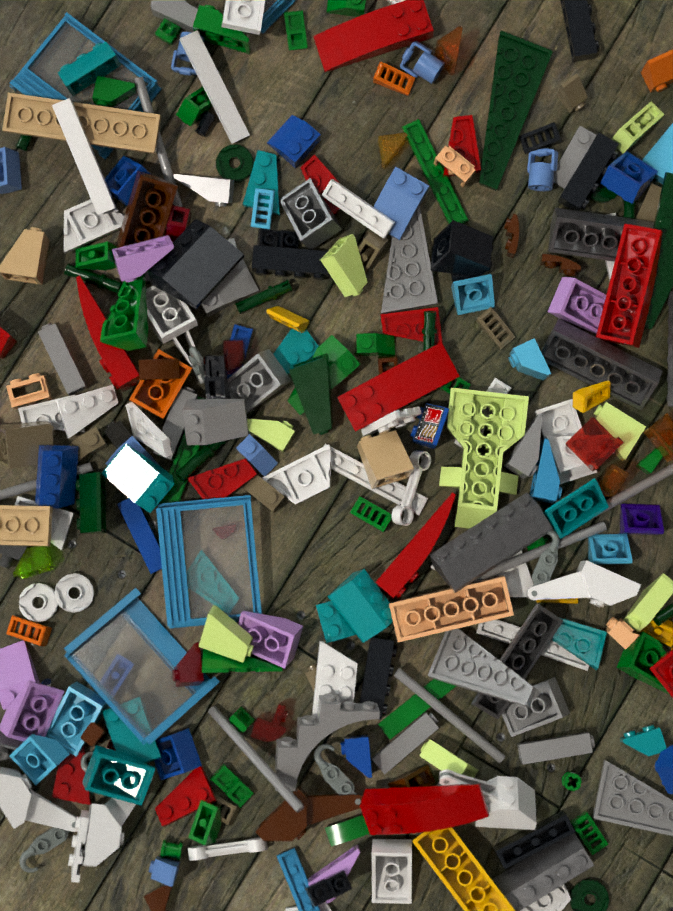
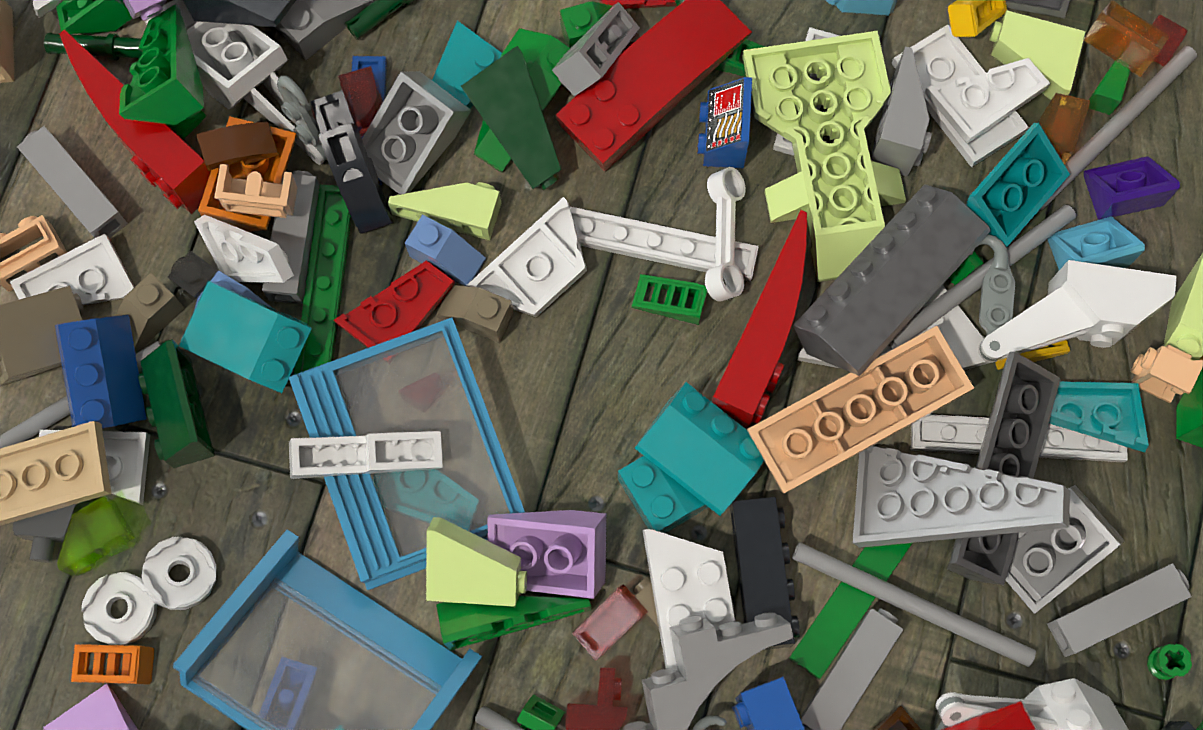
camera: 10 degrees left, 10 degrees down
white wing [56,385,118,438] -> none
blue tile [117,498,162,574] -> none
dark red slope [172,642,204,687] -> none
dark green pin [176,441,225,482] -> none
light grey slope [182,399,249,445] -> none
yellow slope [266,306,309,333] -> none
tan slope [357,430,414,489] -> none
white wing [361,407,422,436] -> none
yellowish green slope [419,739,479,778] -> none
dark azure slope [529,439,562,504] -> none
clear red bracket [566,417,624,472] -> none
none -> light nougat window [214,164,298,218]
none -> white slope [289,431,443,479]
none -> light grey slope [552,2,640,96]
none -> clear red tile [572,584,648,661]

